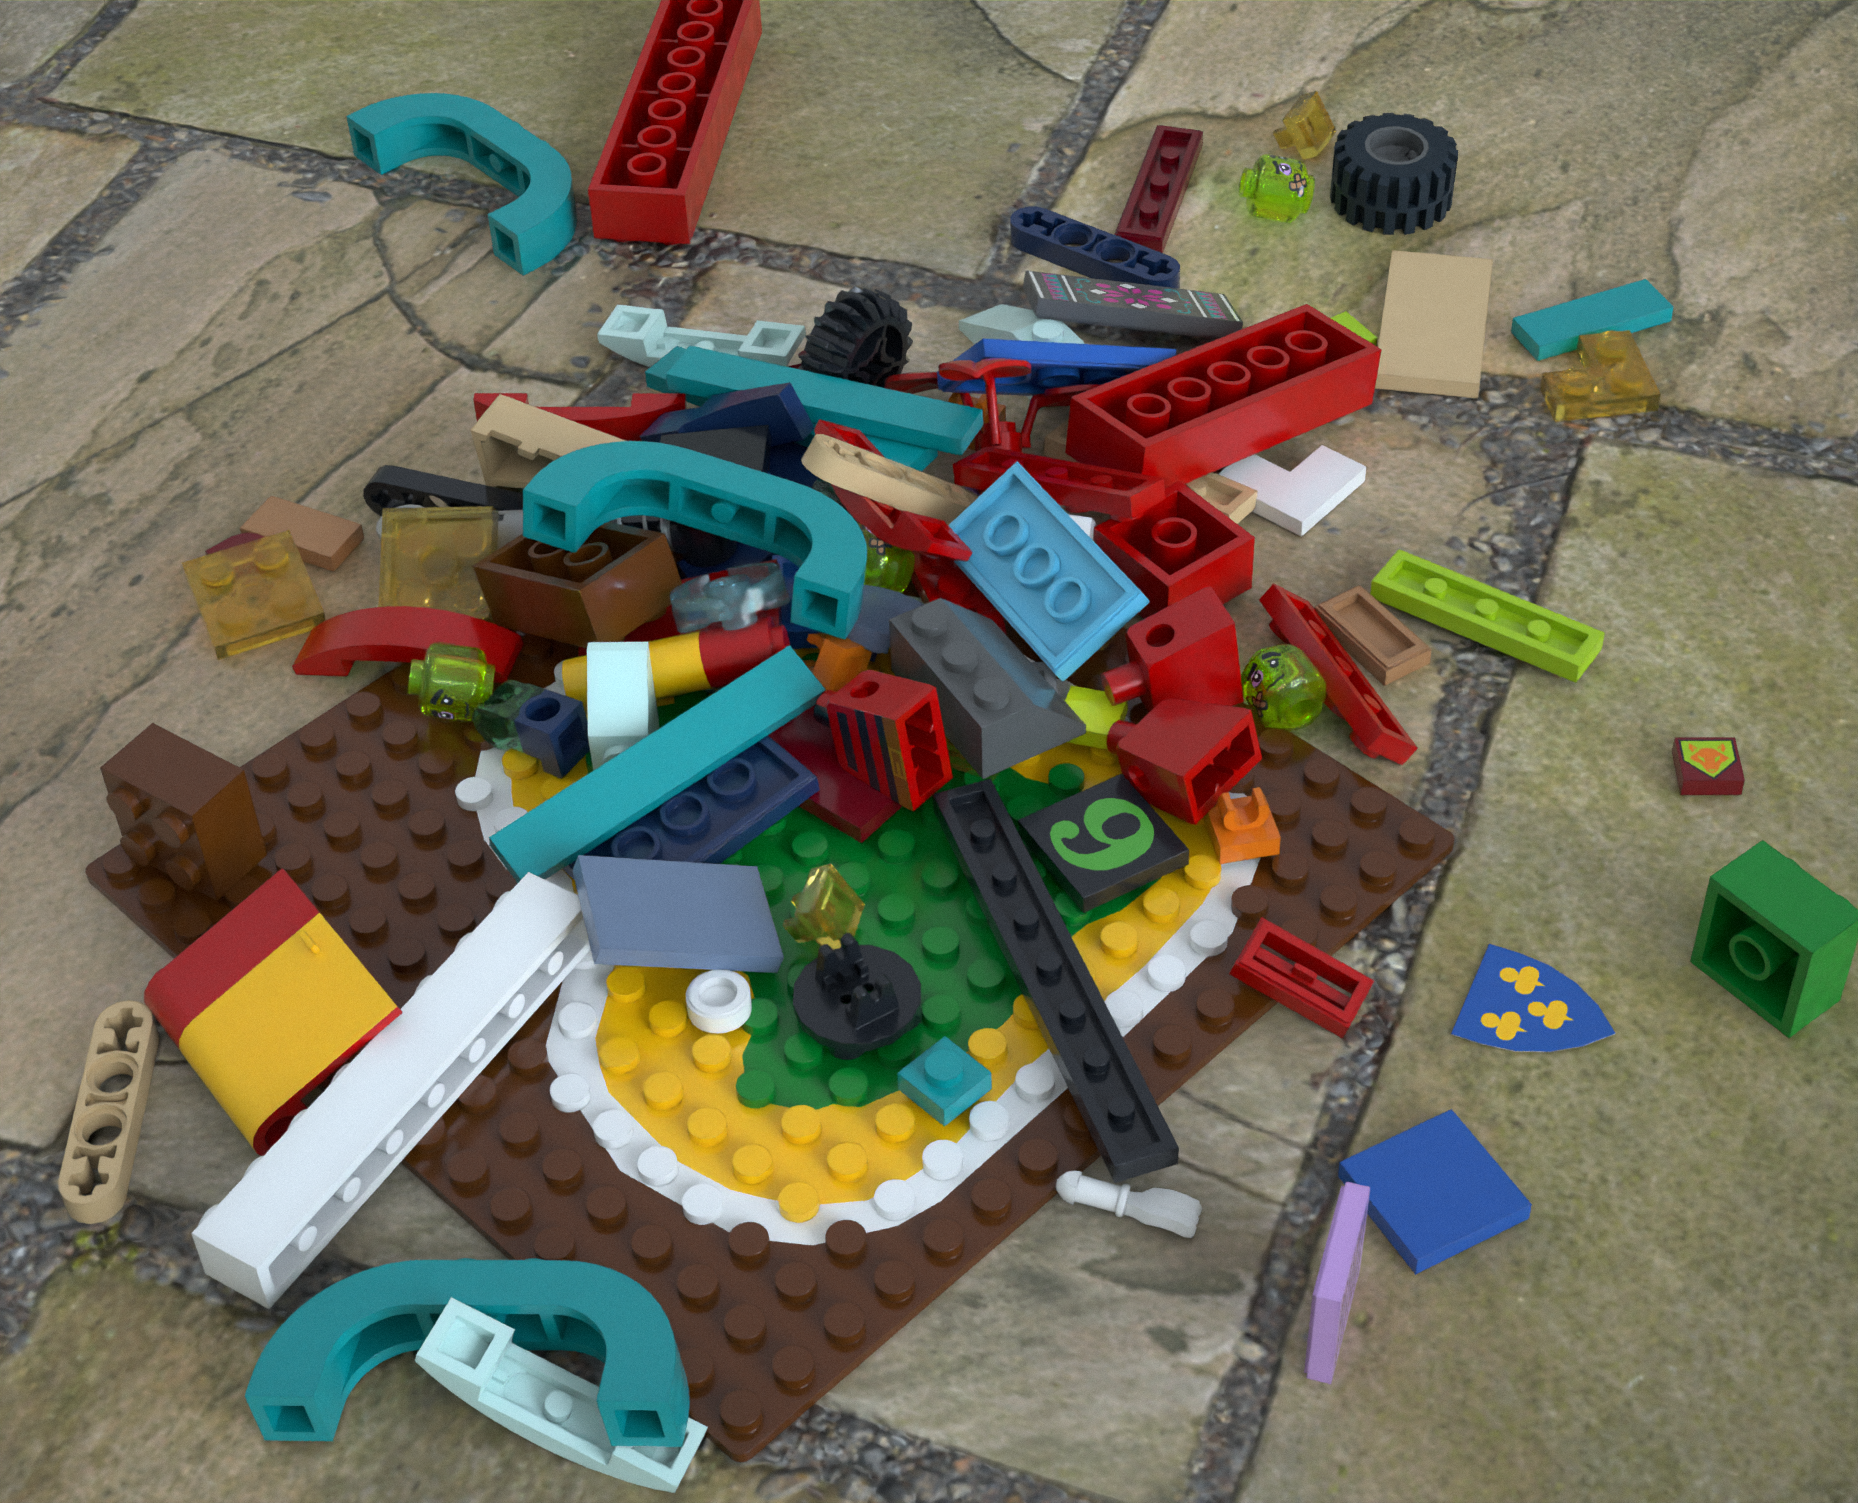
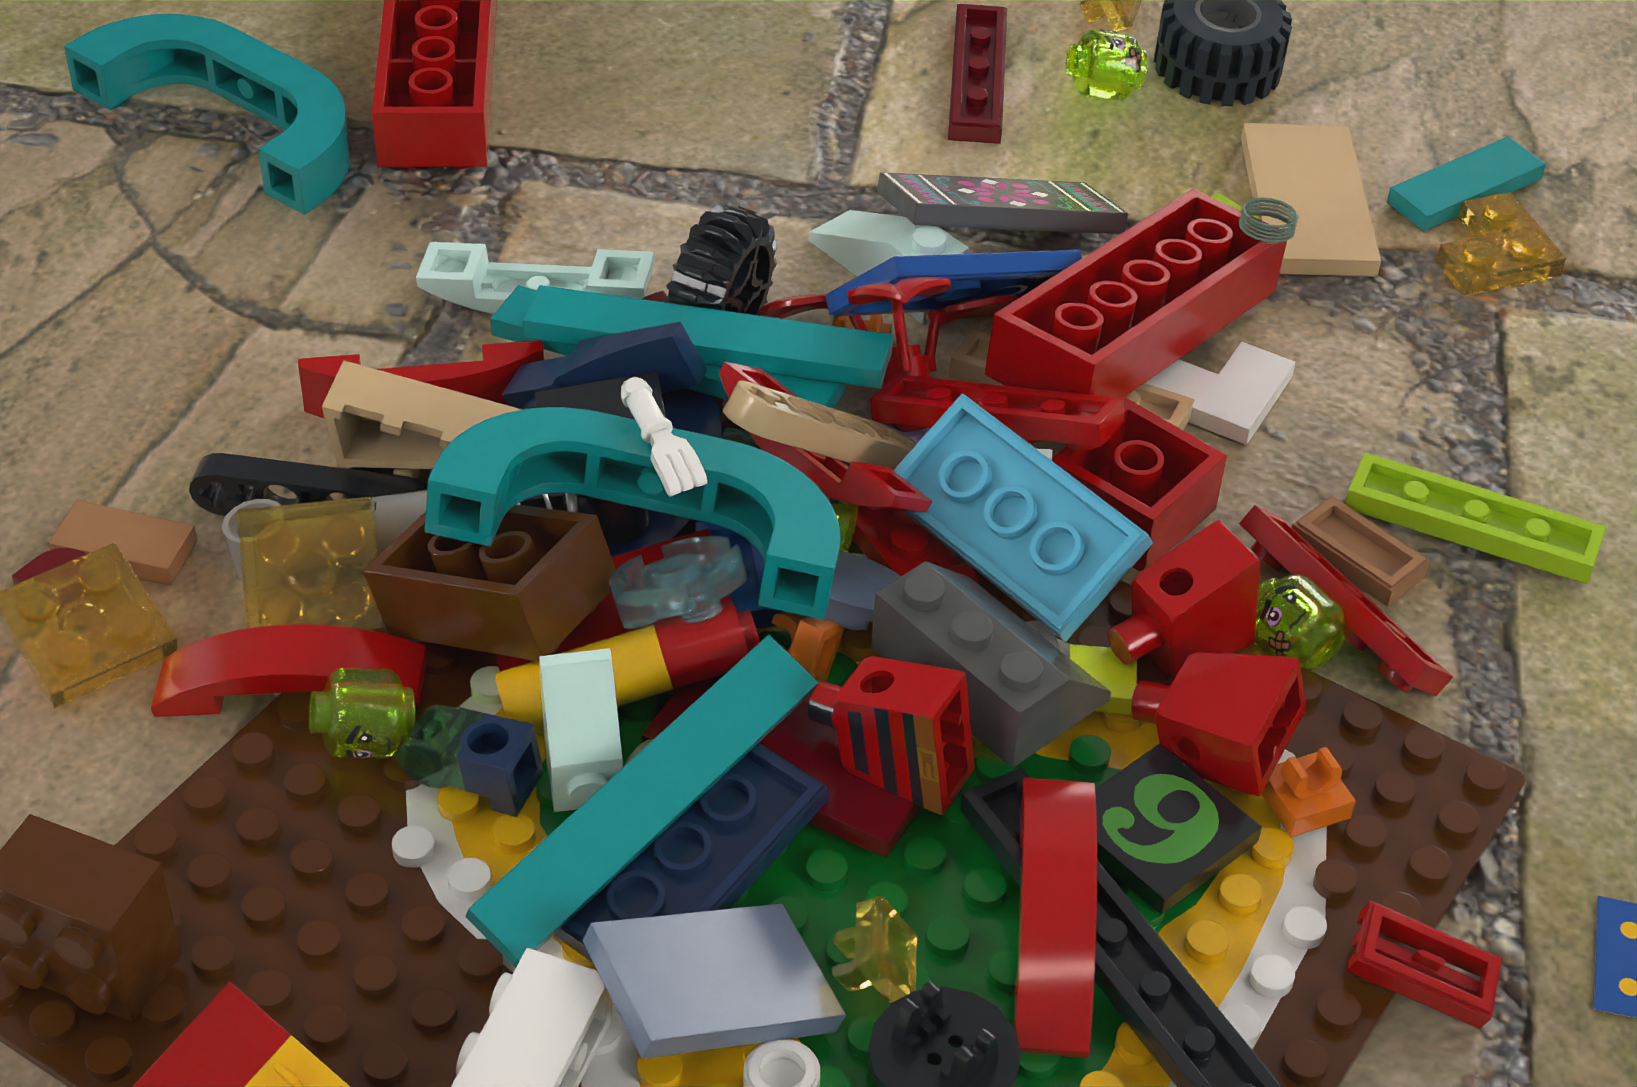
camera: 15 degrees left, 0 degrees up
dark blue beam [1010,206,1180,288] -> none
none -> white piece [621,377,708,497]
none -> red slope [1014,778,1097,1058]
none -> sand green axle [1239,197,1299,243]

